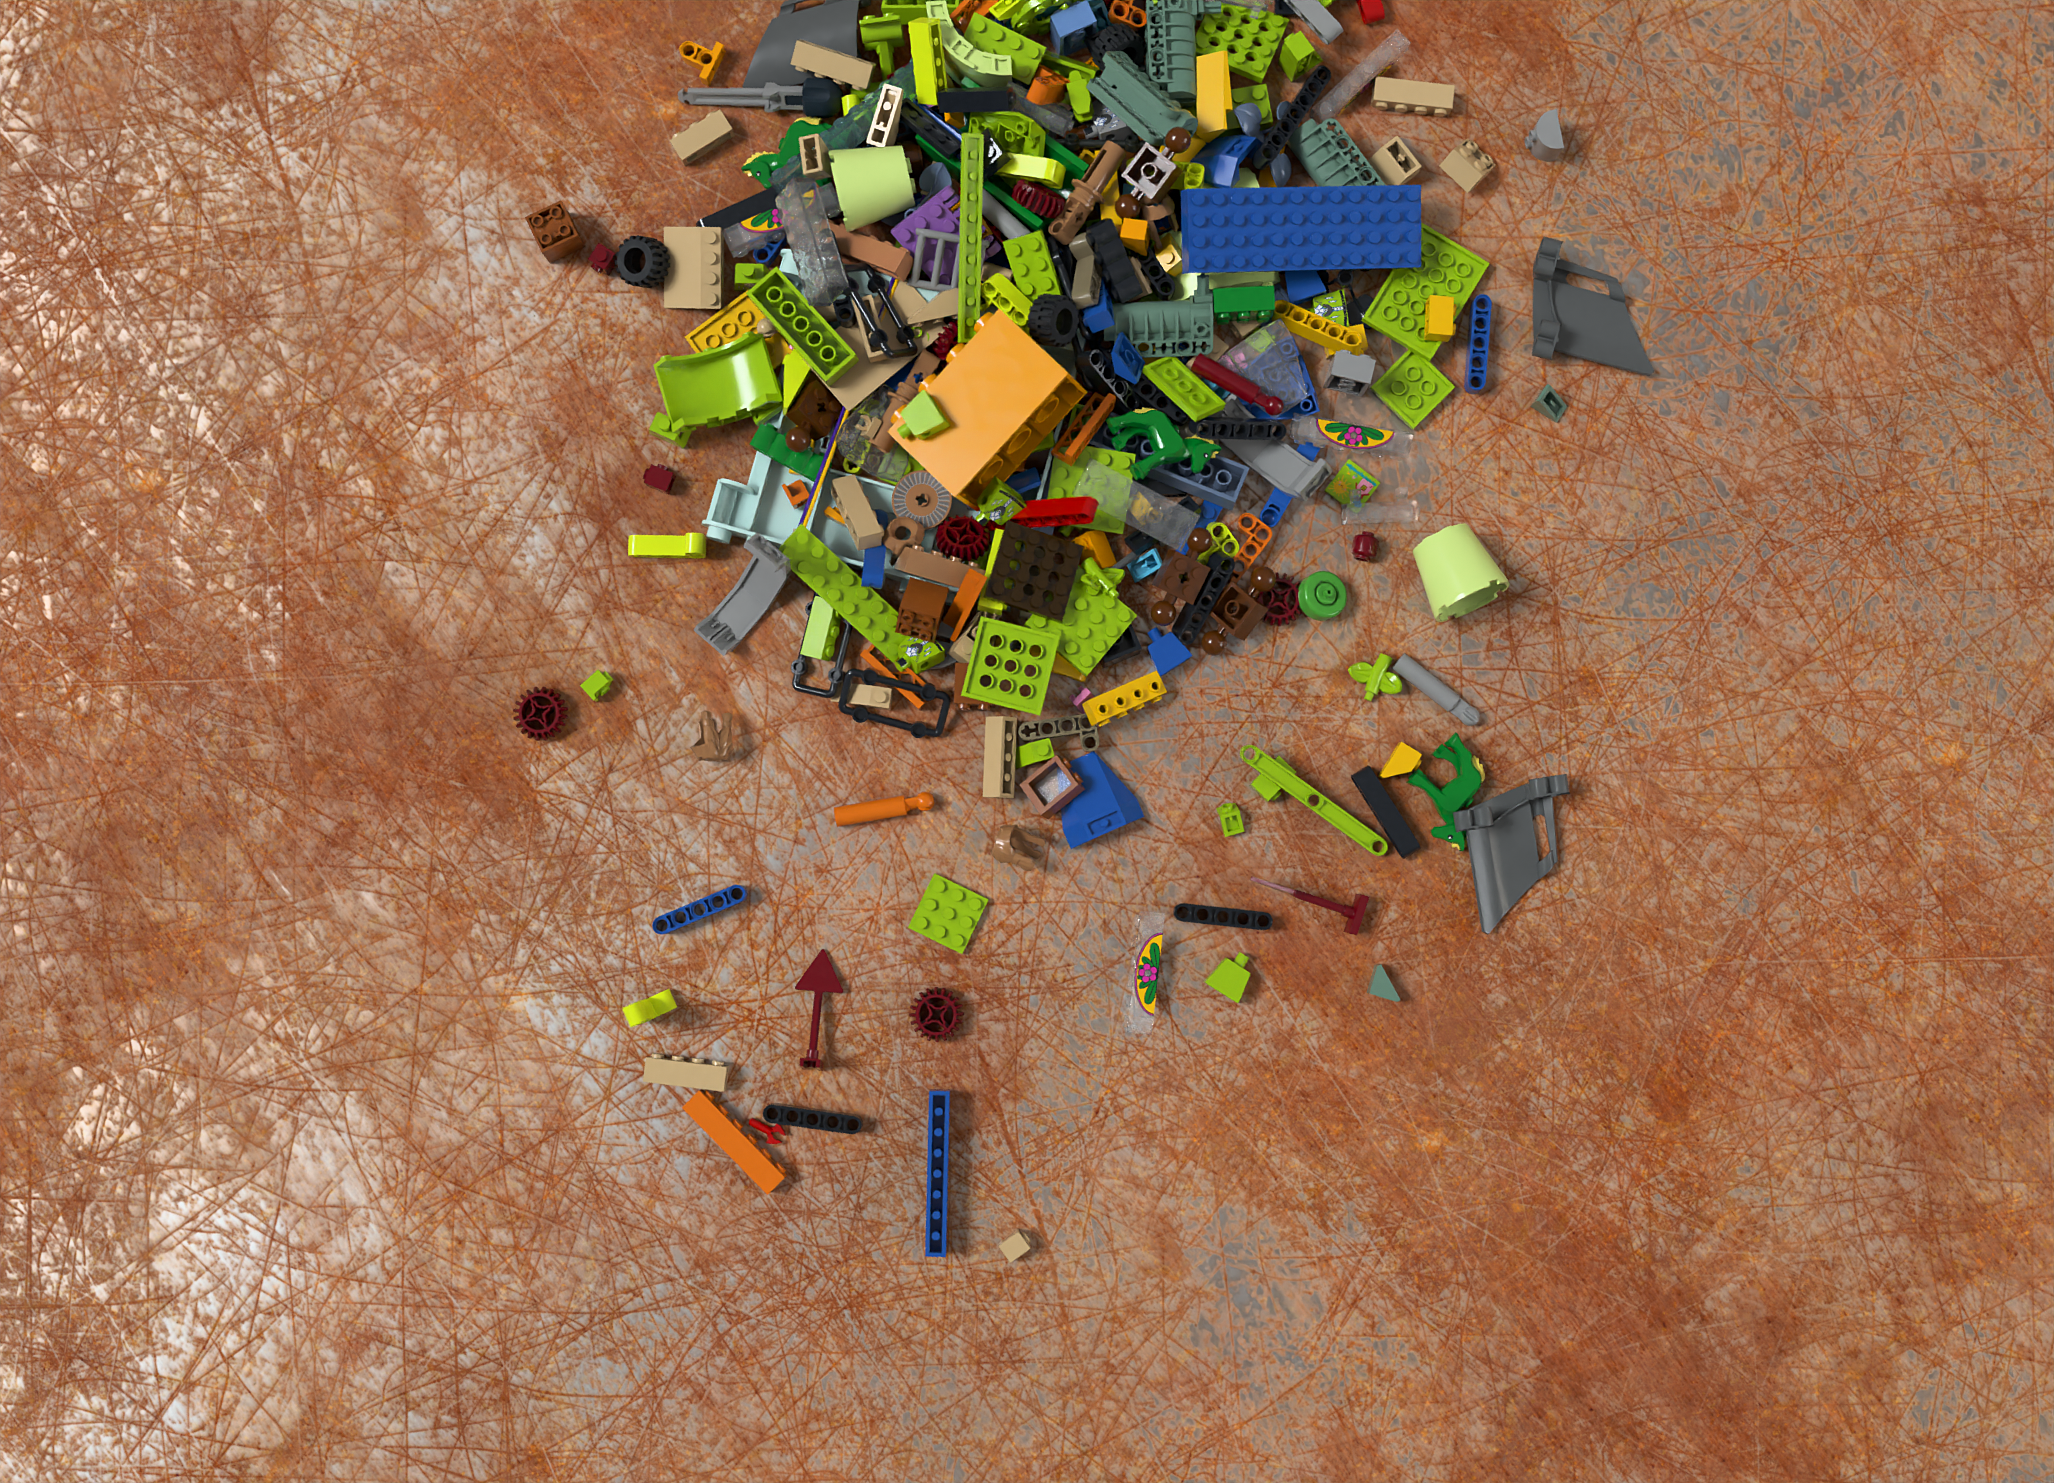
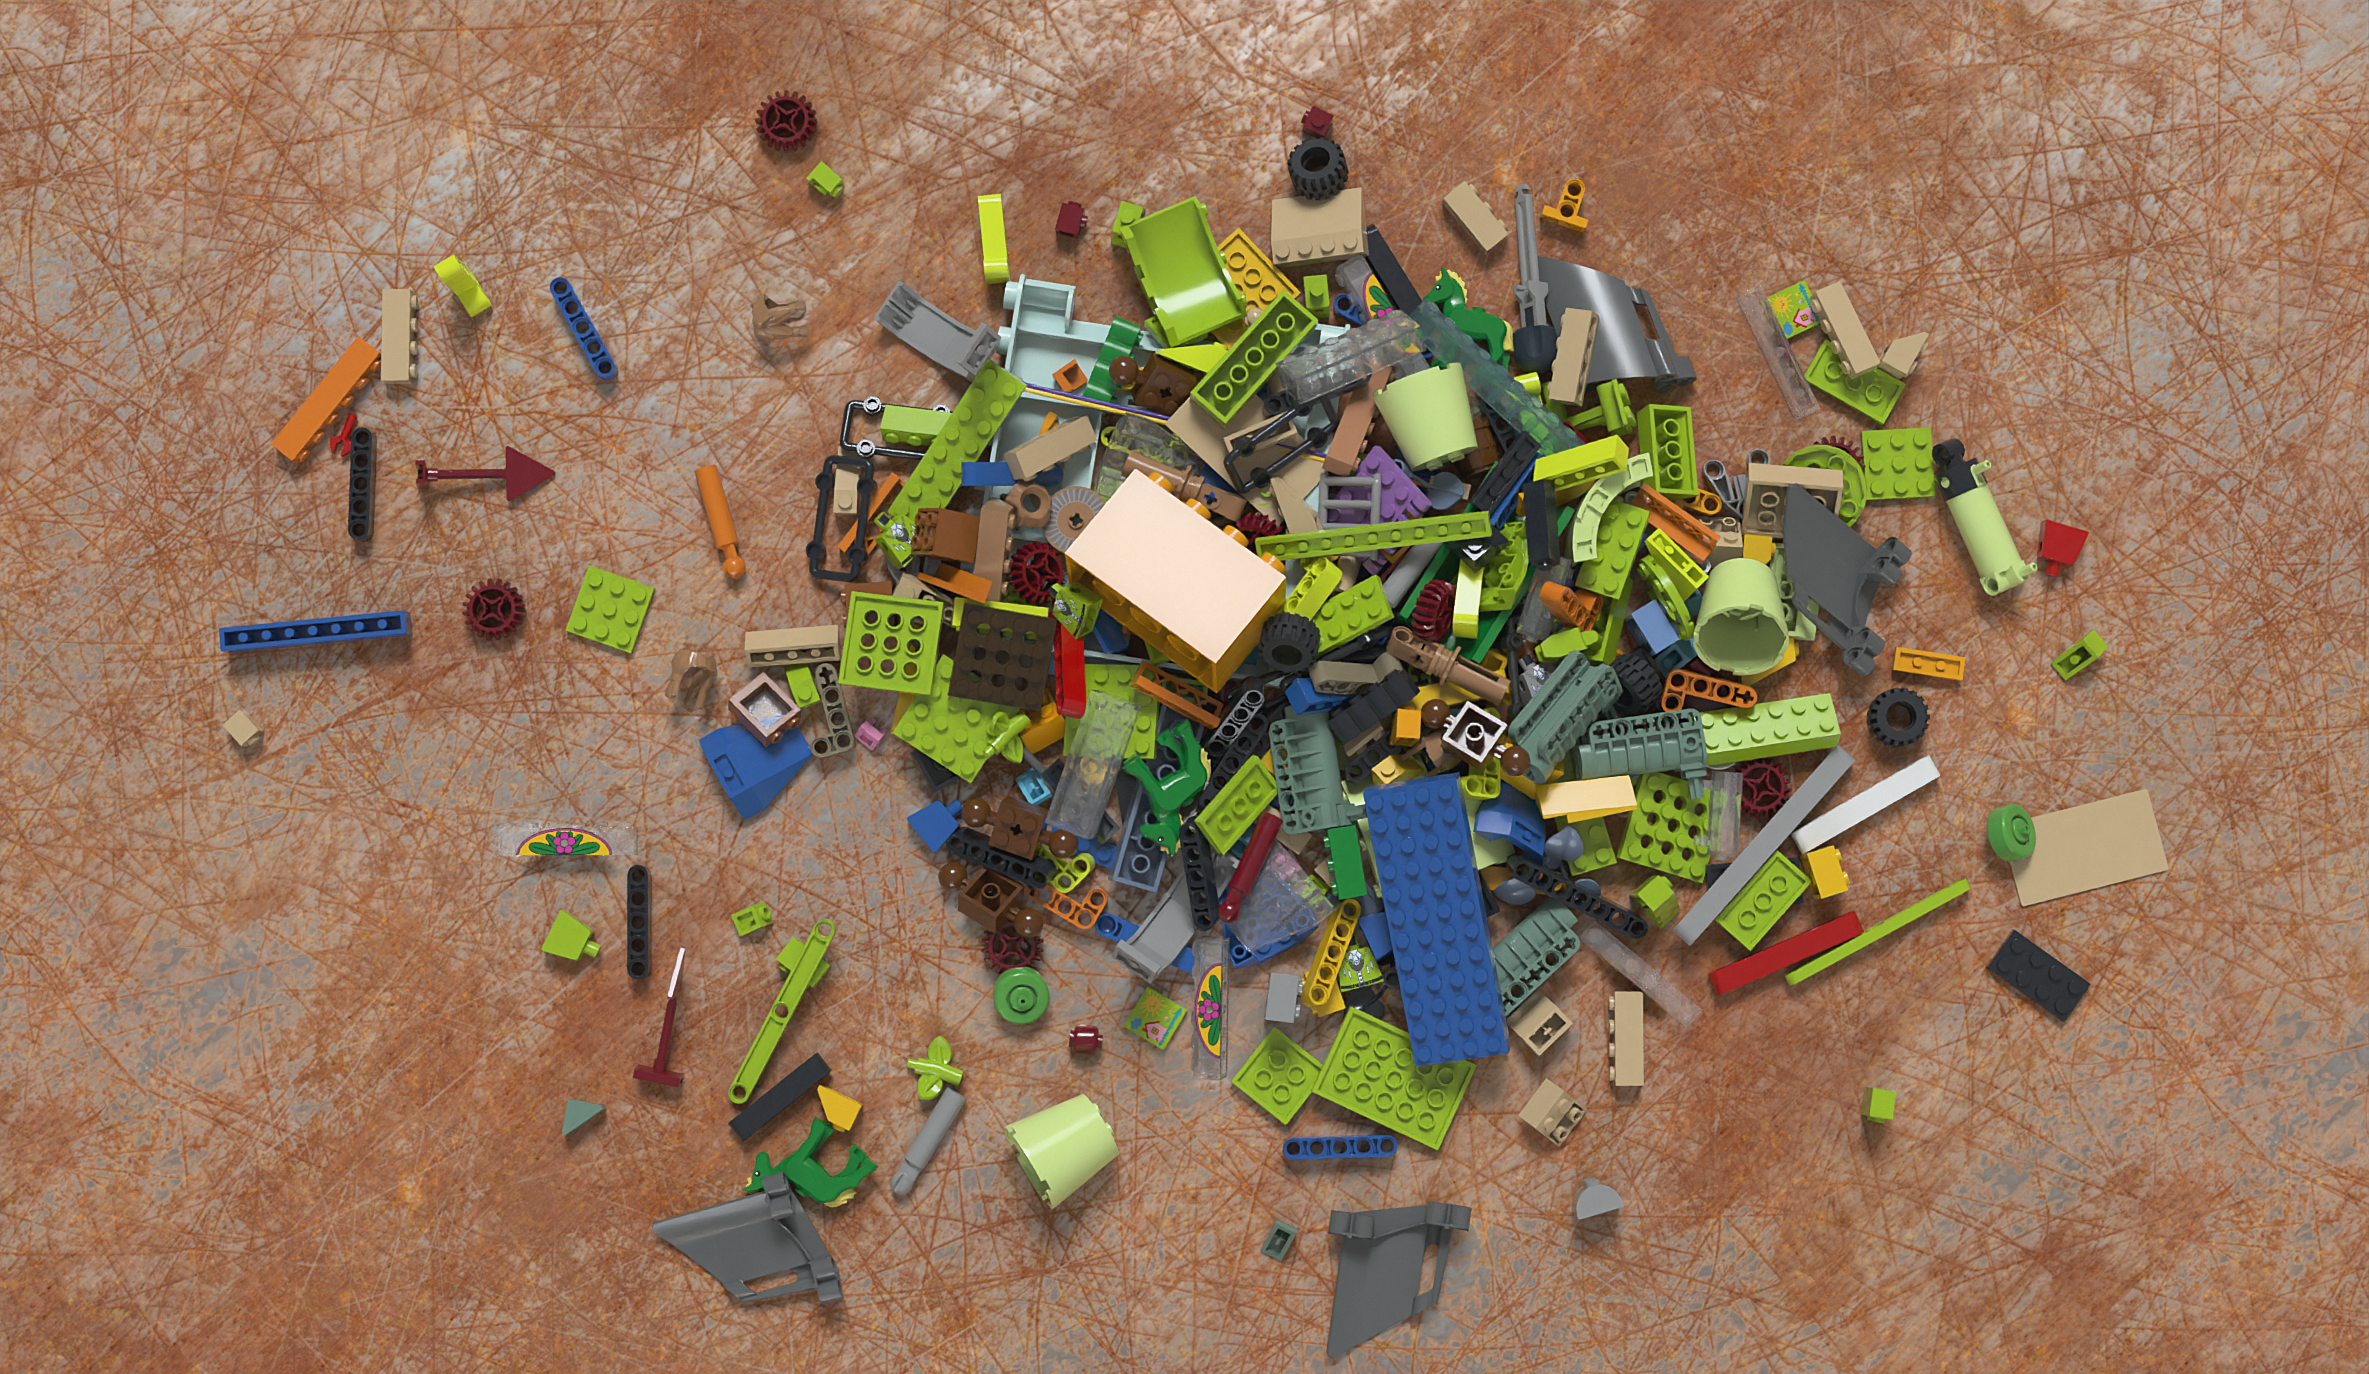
camera: 85 degrees right, 0 degrees up
dark orange brick [525,200,585,264] -> none
tan torso [799,133,832,180] -> none
tan tile [855,415,882,439] -> none
tan slope [866,83,904,147] -> none
lime torso [897,389,950,440] -> none
yellow brick [1082,670,1167,727] -> none
blue slope [1111,332,1145,384] -> none
clear brick [1341,487,1420,525] -> none
yellow brick [1424,295,1457,342] -> none

